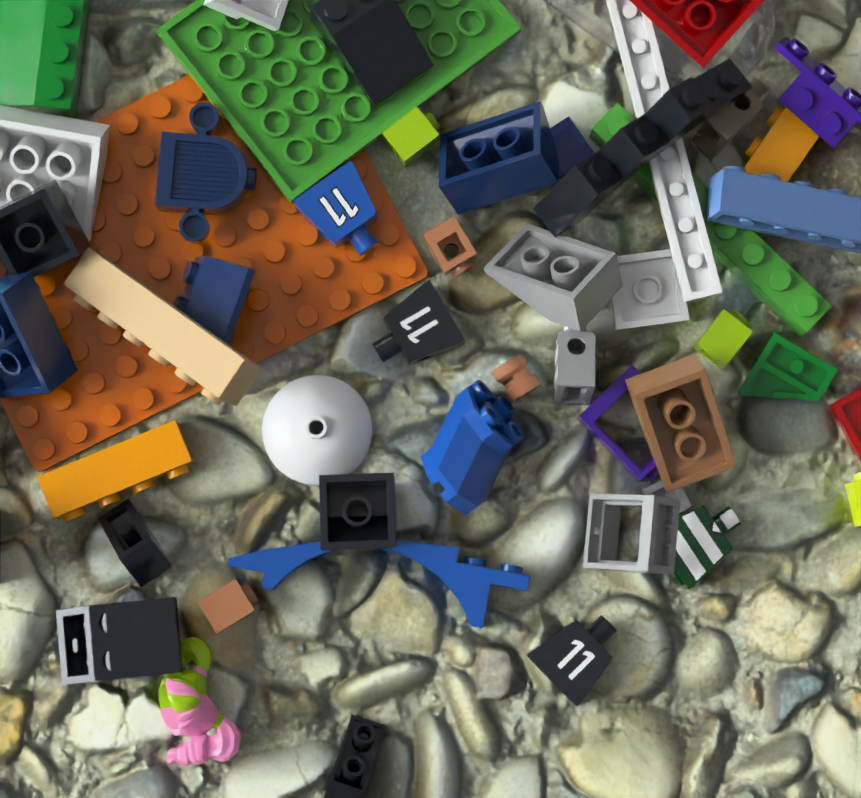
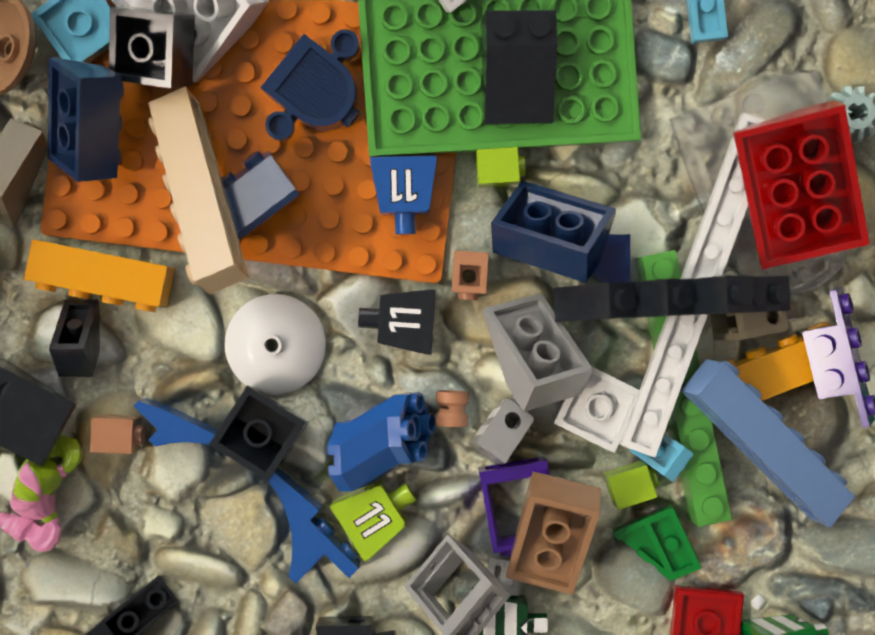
camera: 40 degrees right, 5 degrees up
none -> lime torso [330,480,417,562]
none -> medium azure plate [629,434,693,482]

